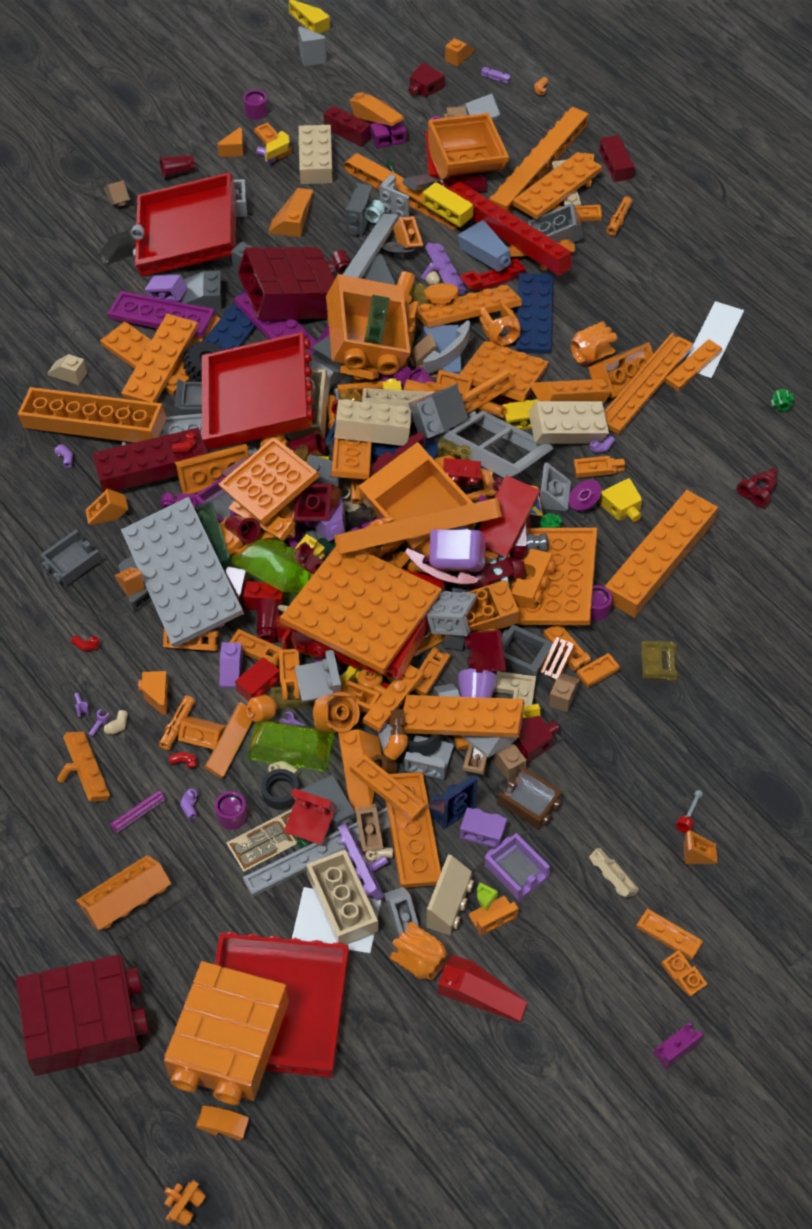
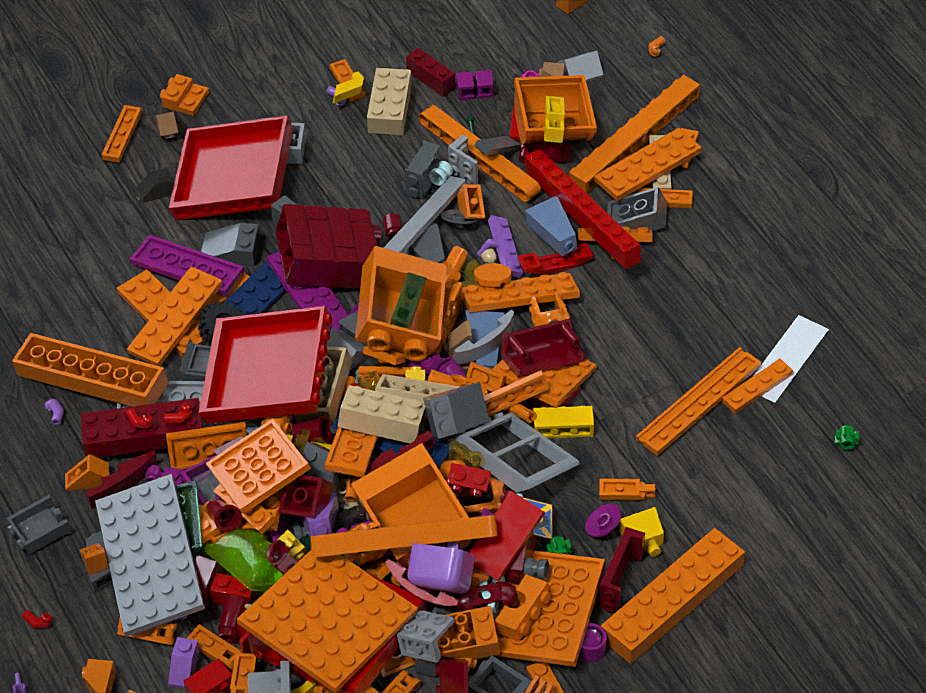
camera: 10 degrees right, 5 degrees down
tan slope [48,354,87,385] -> none
light grey hinge [130,225,145,240] -> none
medium lavender brick [145,275,188,302] -> none
dark red plant [159,155,195,179] -> none
orange slope [217,127,243,157] -> none
magenta piece [243,90,268,120] -> none
orange wedge [269,188,314,237] -> none
orange wedge [349,92,404,126] -> none
dark red torso [408,63,445,97] -> none
yellow brick [423,182,473,227] -> none
medium lavender axle [481,67,511,84] -> none
dark blue plate [516,273,552,354] -> none
tan brick [529,401,609,444] -> none
orange slope [530,379,611,405] -> none
light grey slope [540,462,571,511] -> none
orange piece [571,321,617,365] -> none
orange wedge [588,342,653,398] -> none
medium lavender arm [589,435,615,453] -> none
dark red brick [599,135,635,182] -> none
orange pin [606,197,633,236] -> none
dark red piece [736,468,778,508] -> none
none -> dark red slope [86,450,158,509]
none -> orange plate [102,105,142,163]
none -> red arm [126,408,153,429]
none -> orange plate [160,74,209,116]
none -> dark red piece [501,318,586,378]
none -> yellow slope [544,96,565,143]
none -> dark red panel [599,527,645,613]

